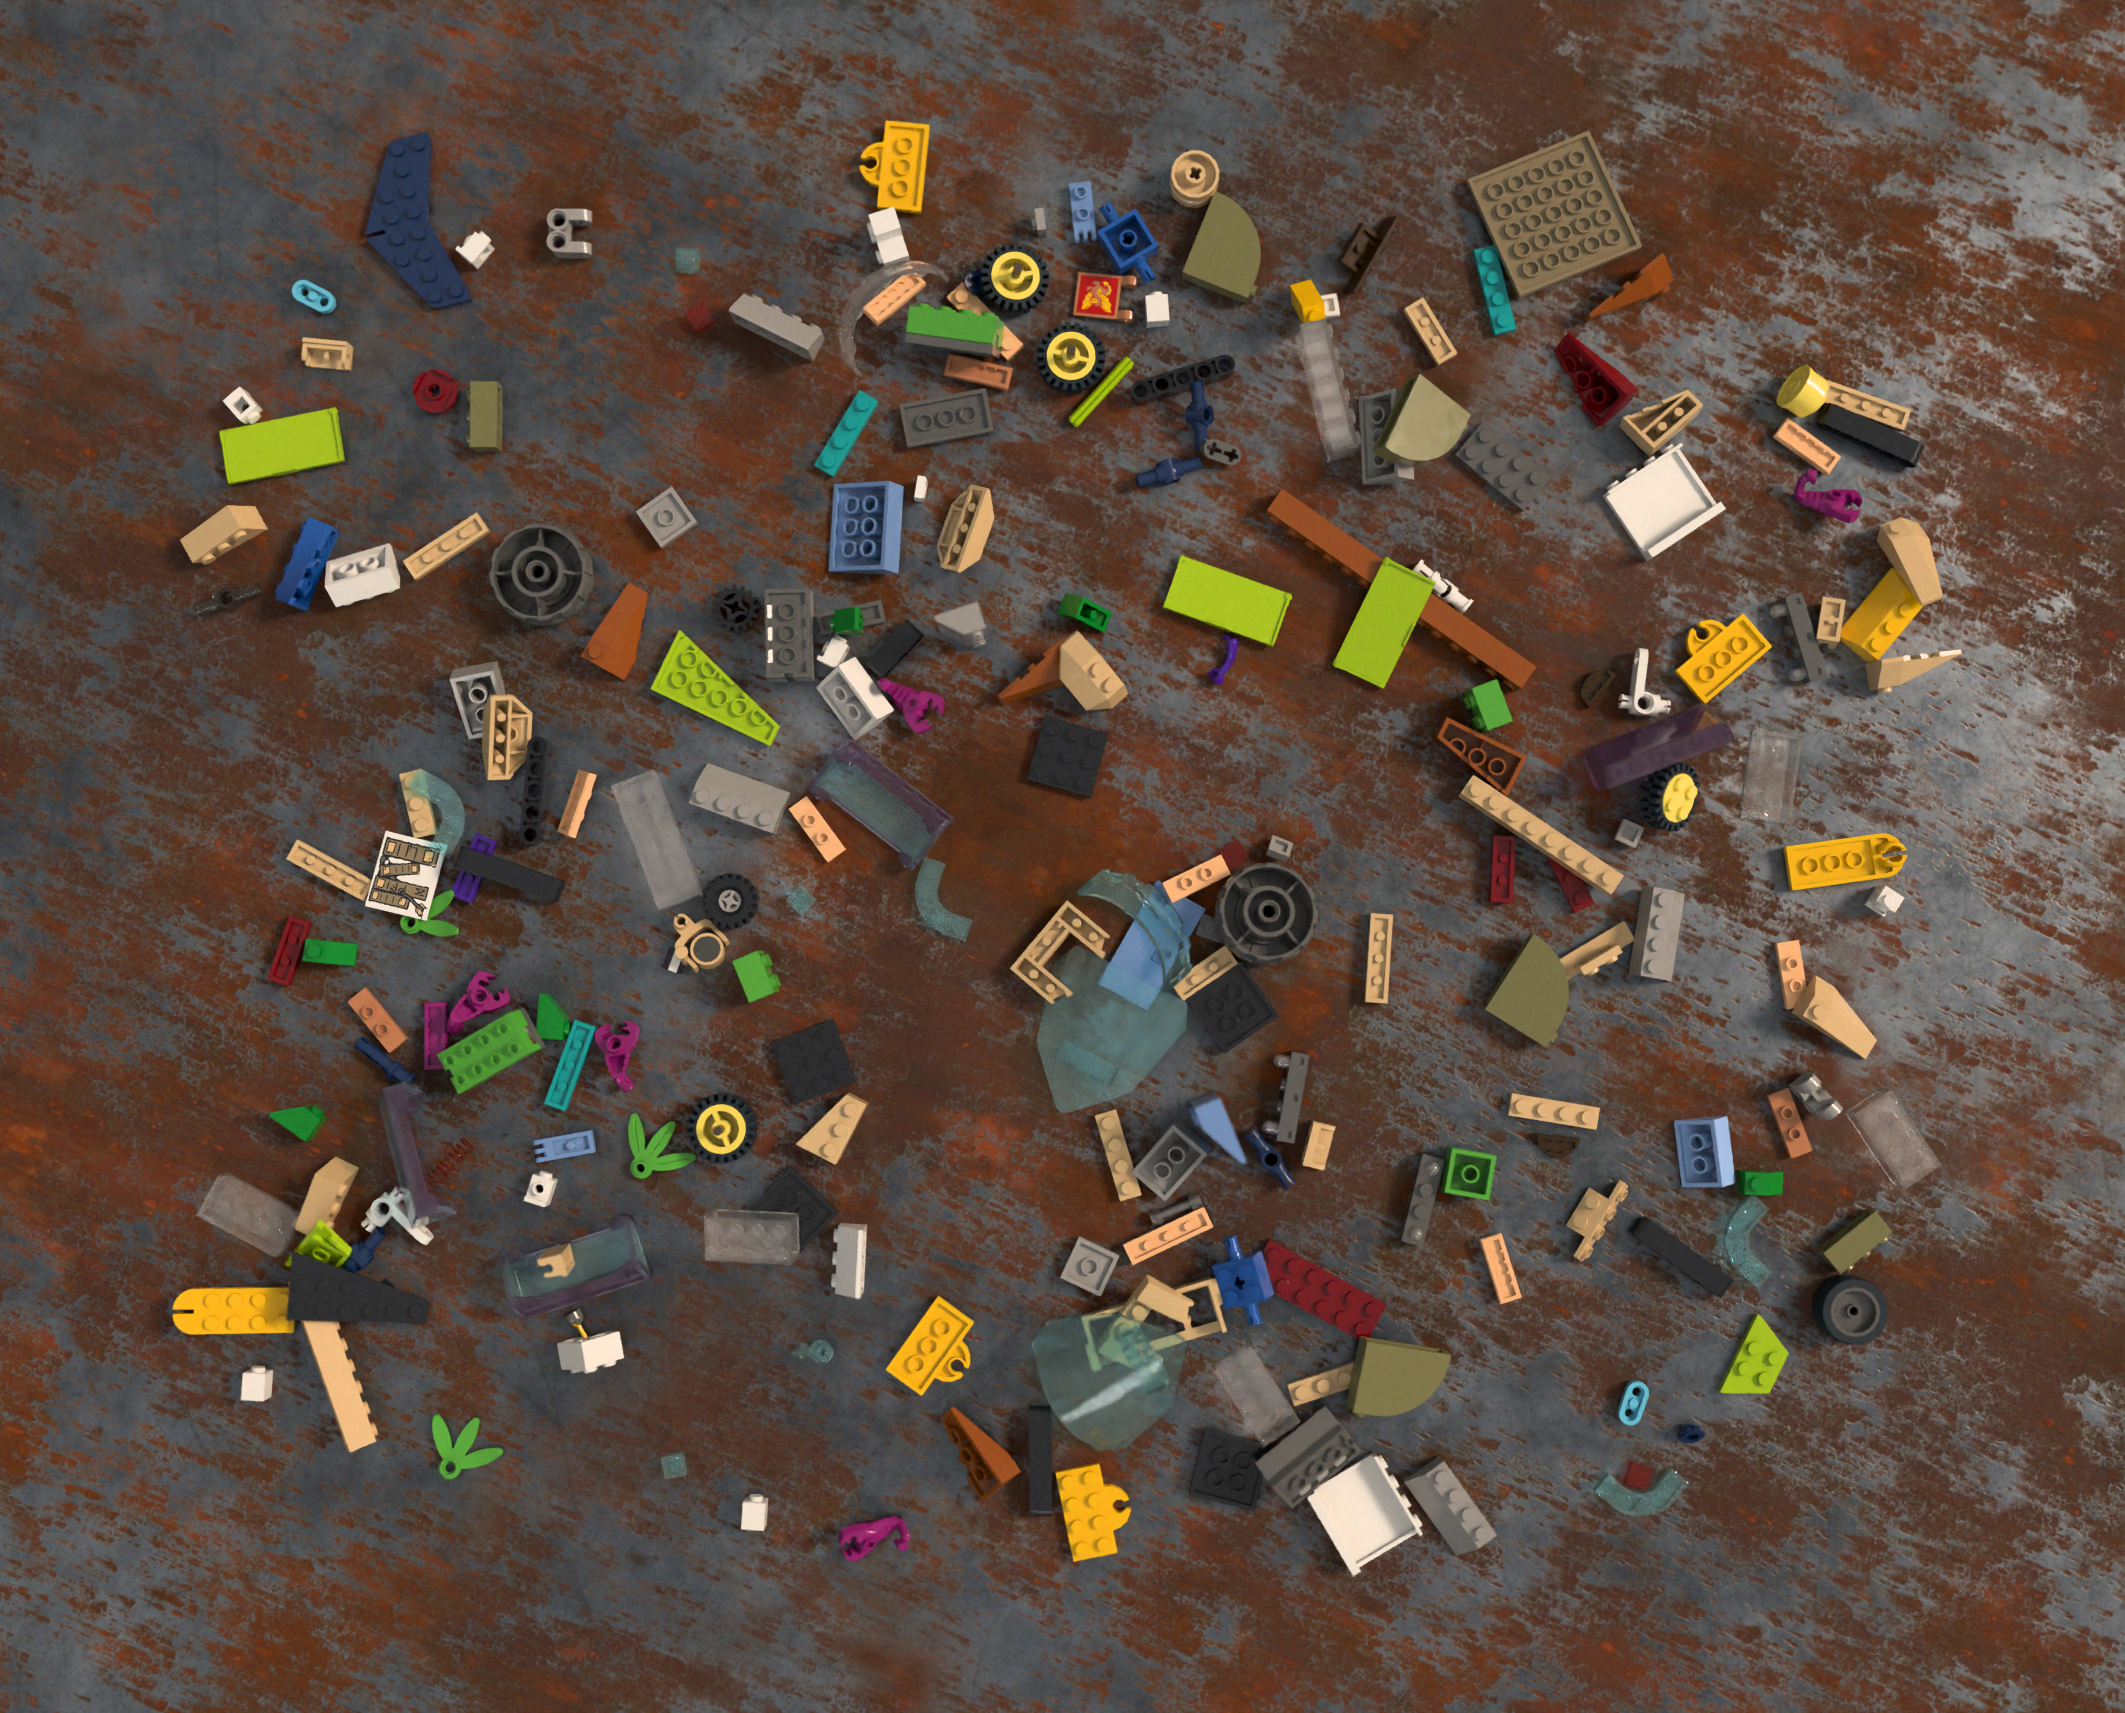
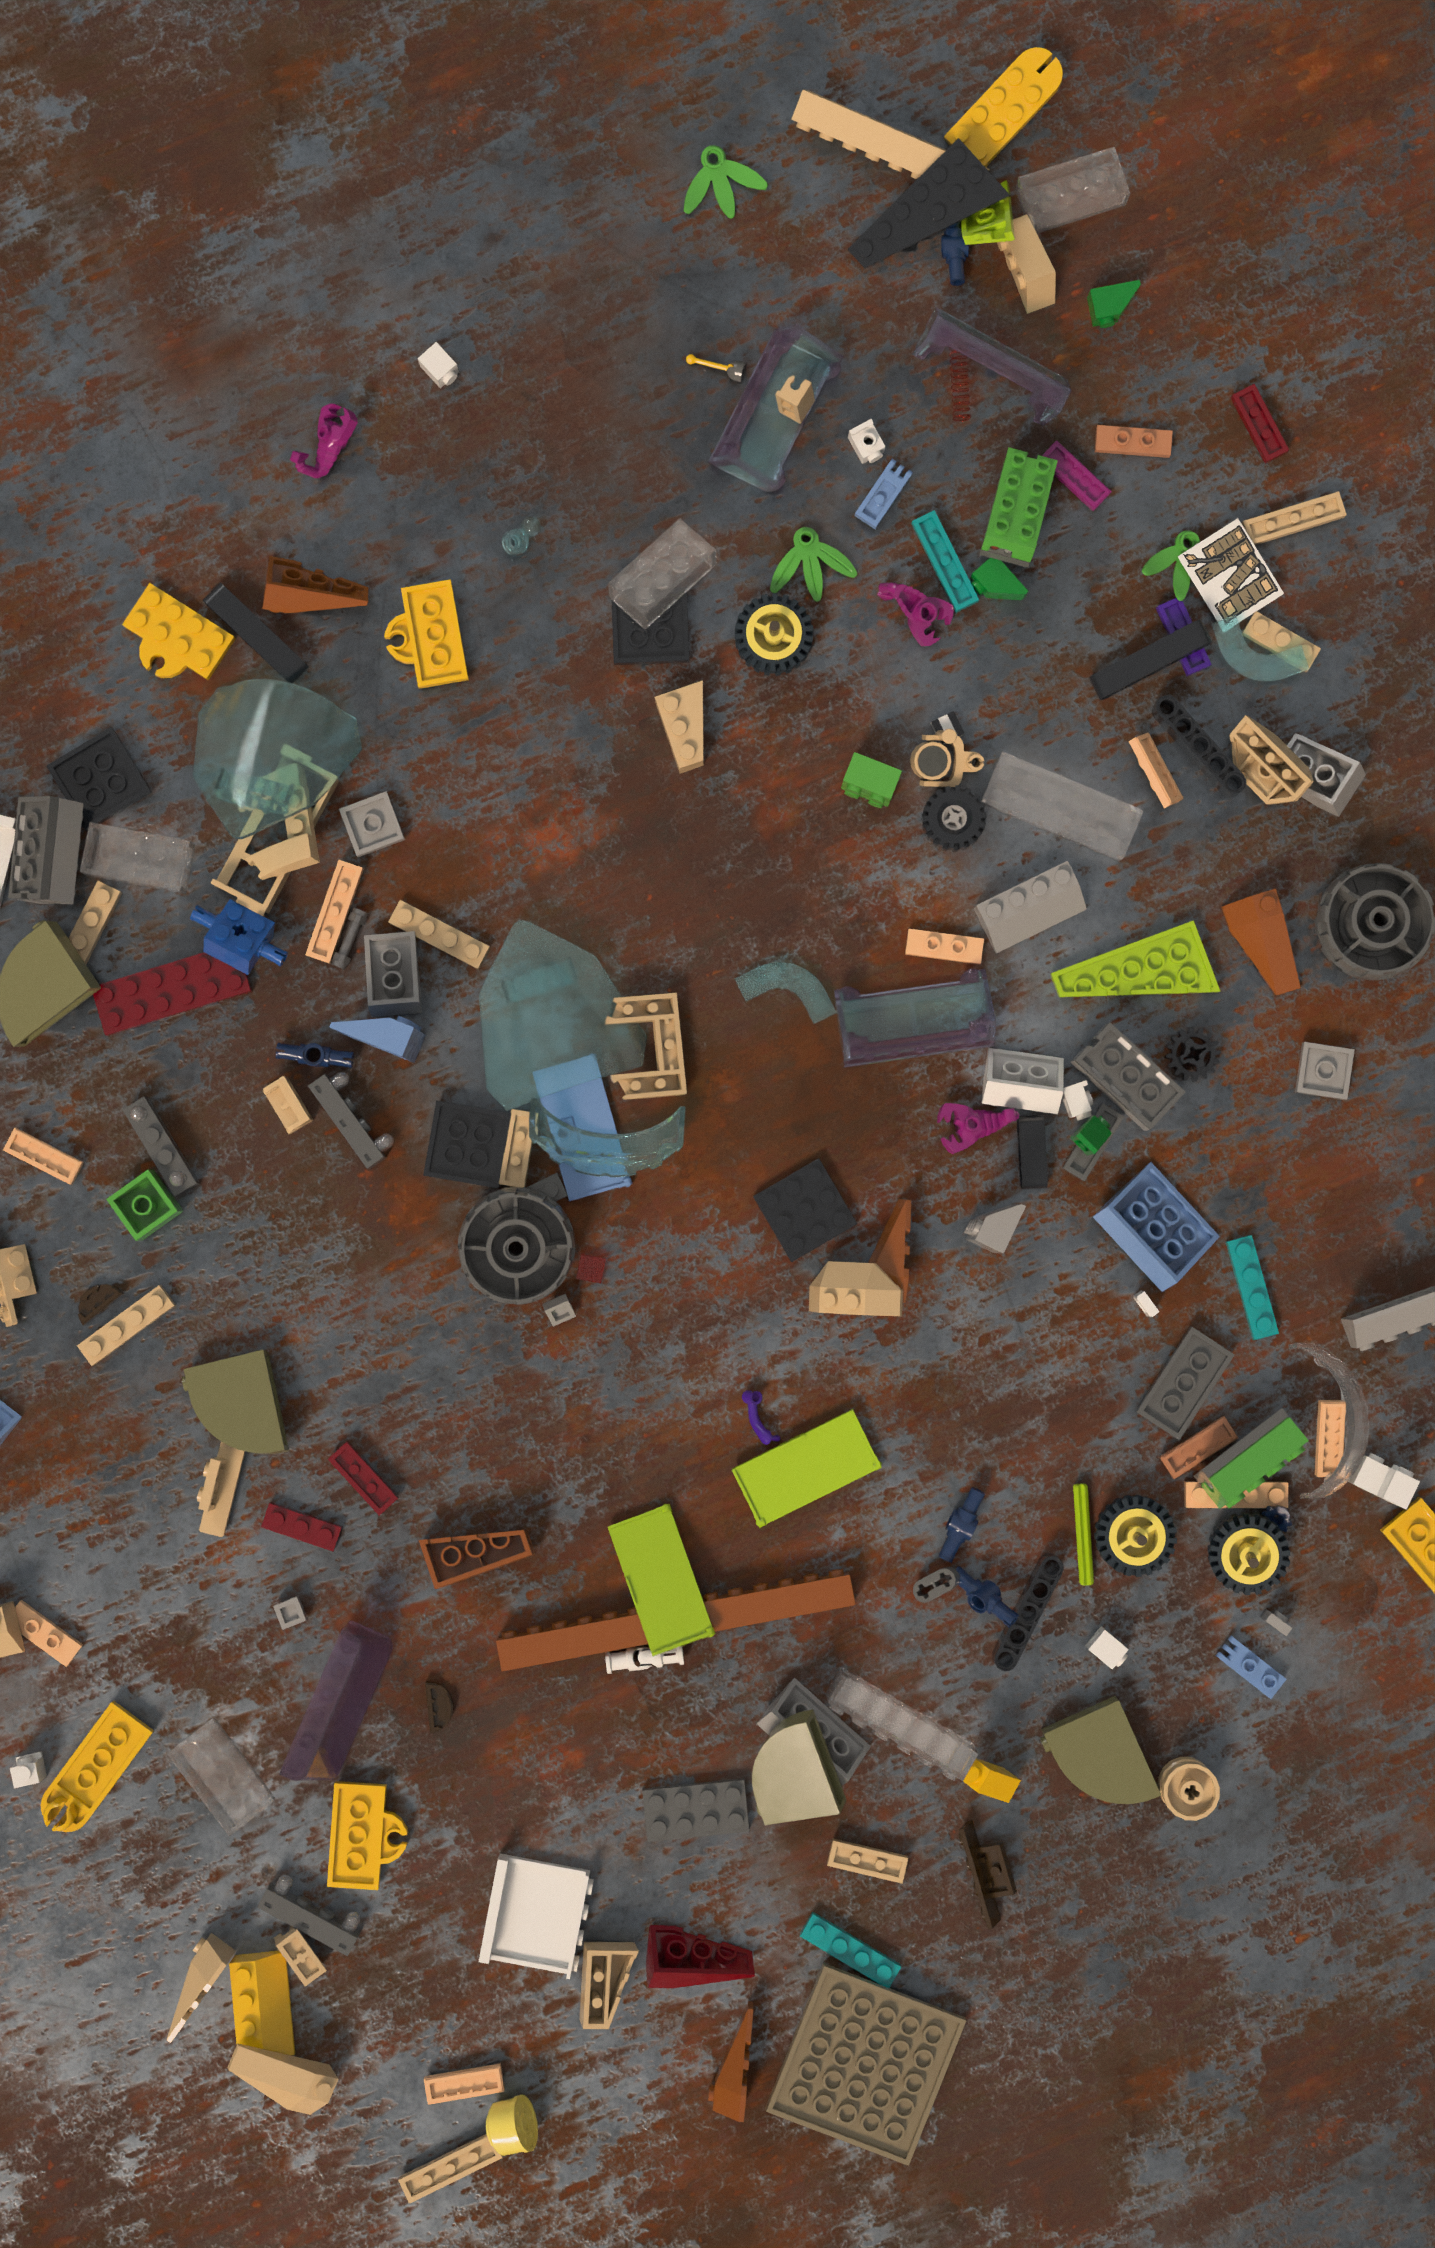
camera: 135 degrees right, 0 degrees up
white brick [241,1366,273,1401] -> none
green slope [303,939,358,966] -> none
dark blue pin [354,1036,417,1091] -> none
white piece [361,1187,434,1245] -> none
magenta animal [447,971,510,1035] -> none
white brick [557,1331,624,1373] -> none
clear light blue plate [661,1451,688,1480] -> none
black plate [771,1019,857,1105] -> none
clear light blue plate [786,884,818,916] -> none
white slope [831,1223,867,1298] -> none
tan wedge [937,484,995,573] -> none
green slope [1058,593,1112,633] -> none
flag [1073,272,1137,323] -> none
blue brick [1097,202,1158,285] -> none
light nougat plate [1161,855,1231,904] -> none
white tile [1321,293,1340,319] -> none
tan plate [1364,913,1393,1003] -> none
tan brick [1458,775,1624,896] -> none
bright green brick [1463,679,1513,734] -> none
white piece [1618,648,1671,717] -> none
light grey slope [1629,887,1685,981] -> none
black wheel [1639,760,1700,832] -> none
magenta animal [1794,469,1862,523] -> none
black beam [1816,403,1925,468] -> none

